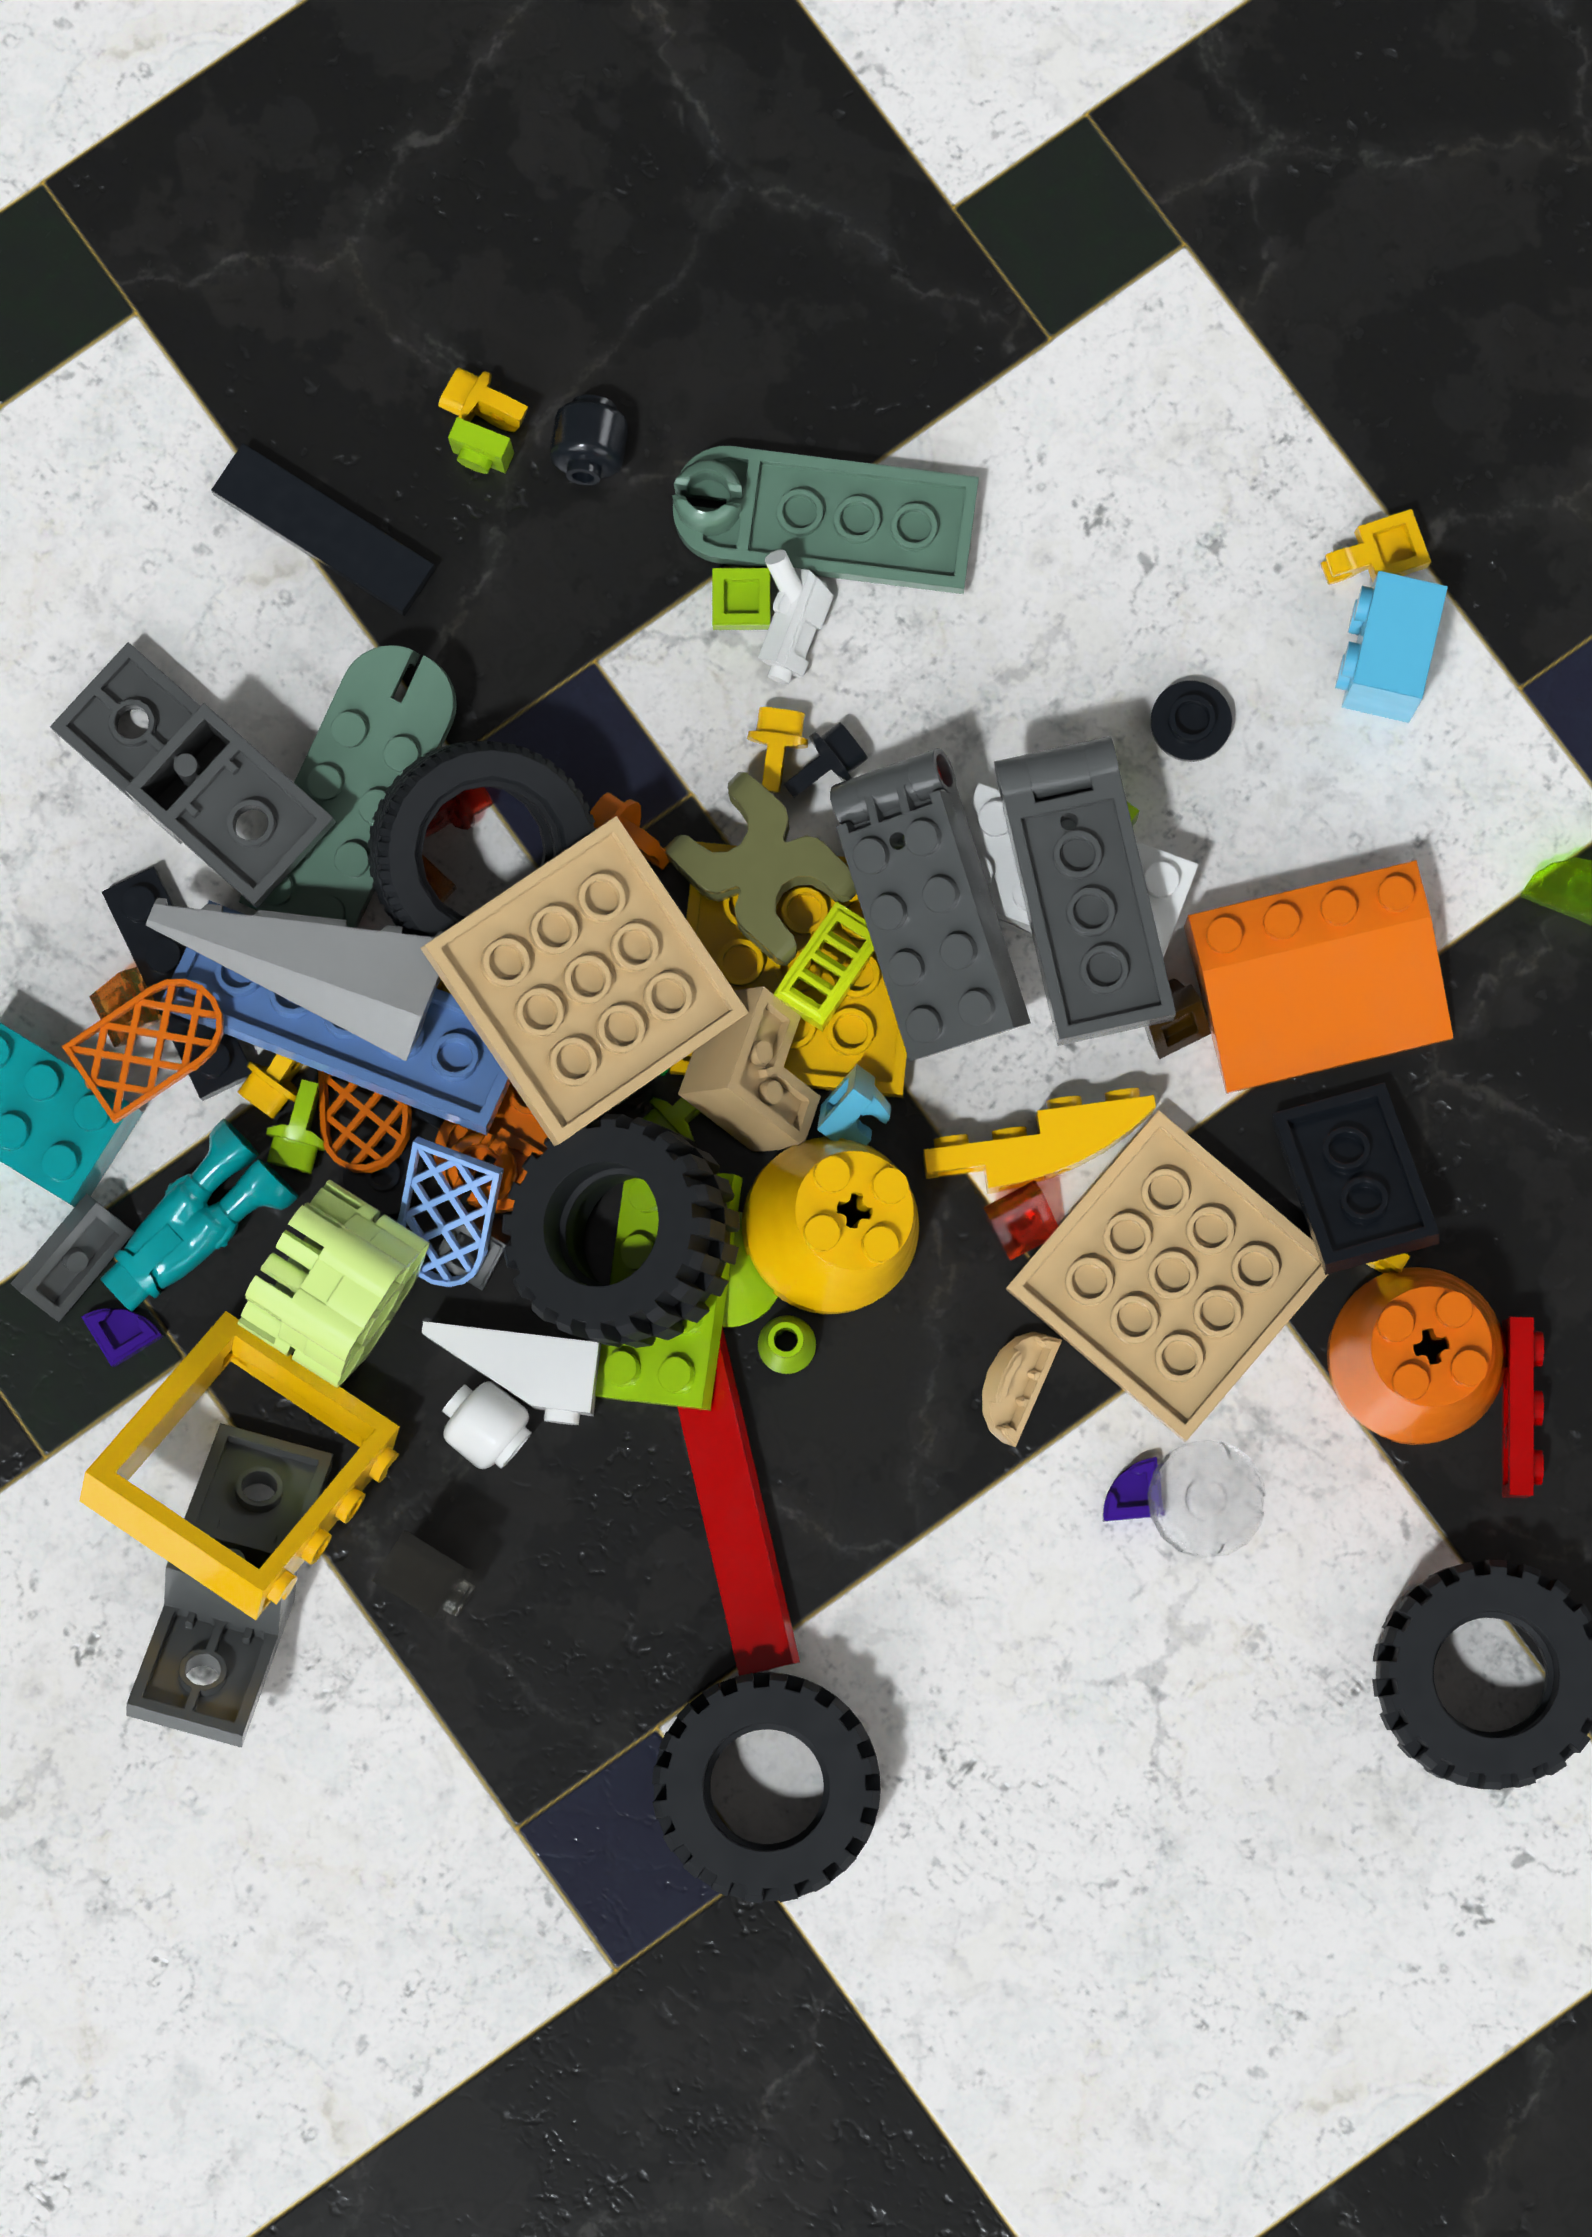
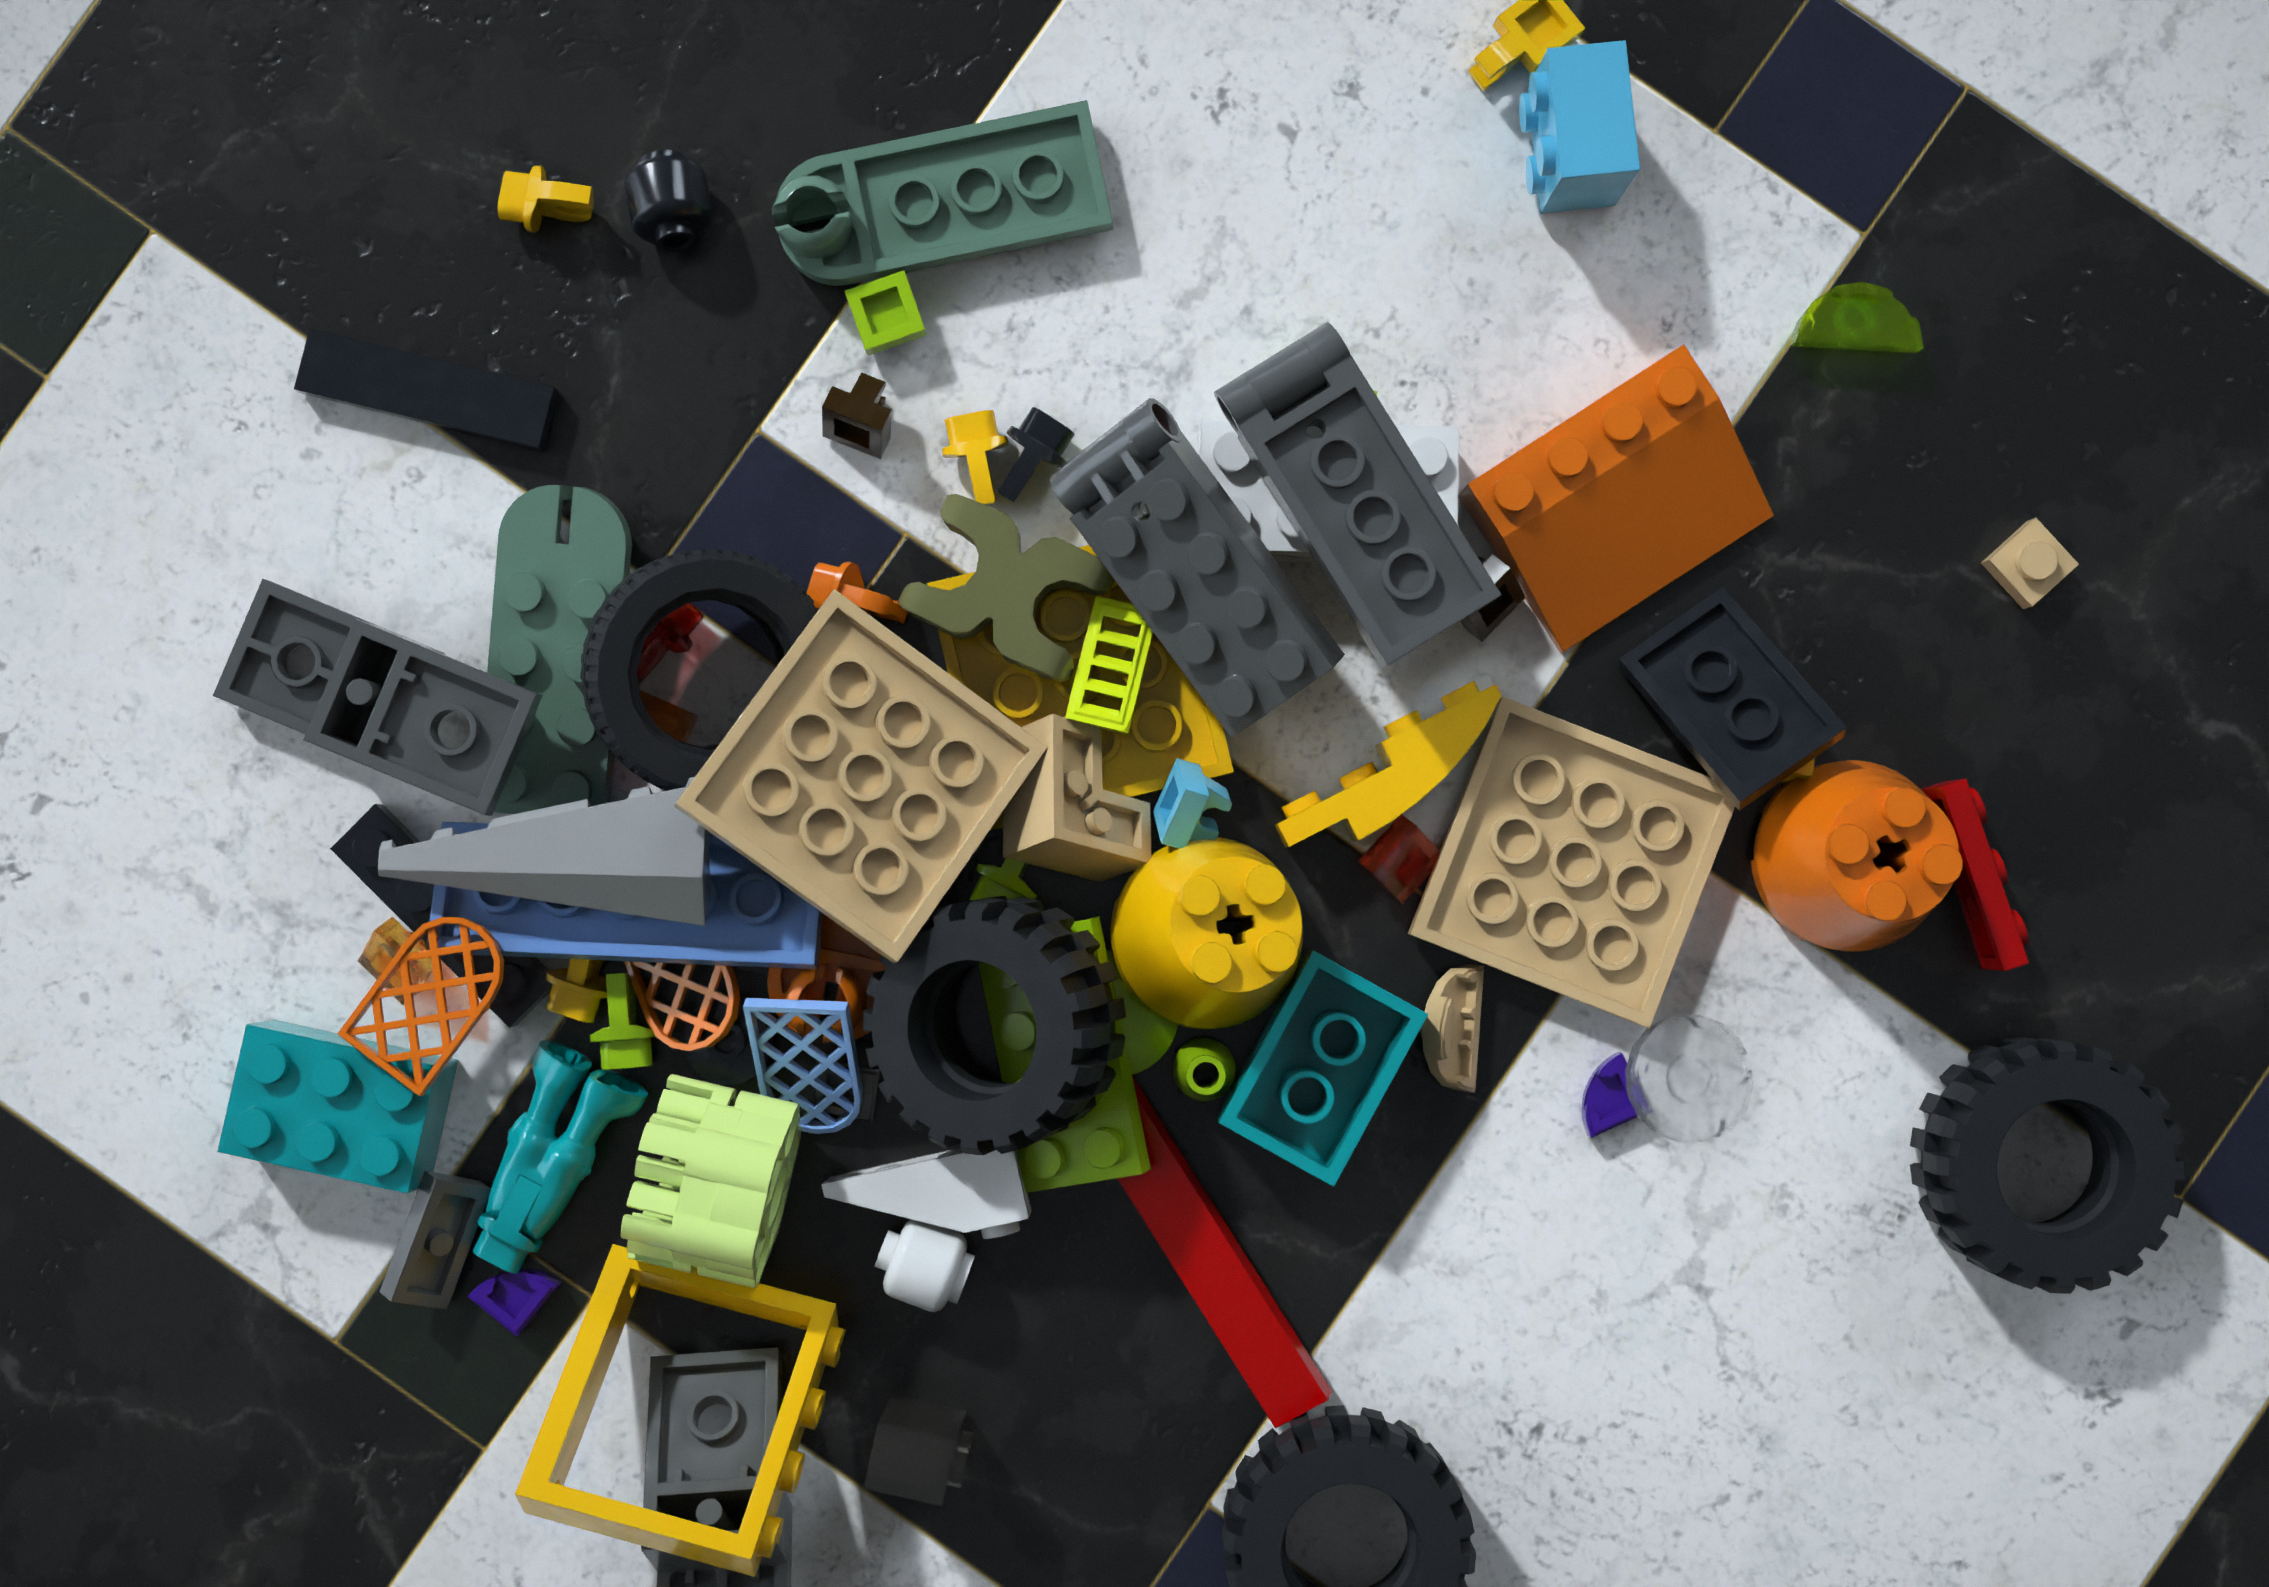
camera: 20 degrees left, 5 degrees up
lime plate [448,417,514,474] -> none
white piece [758,549,834,685] -> none
black piece [1150,681,1232,762] -> none
none -> dark brown tile [822,373,892,459]
none -> teal brick [1216,948,1428,1187]

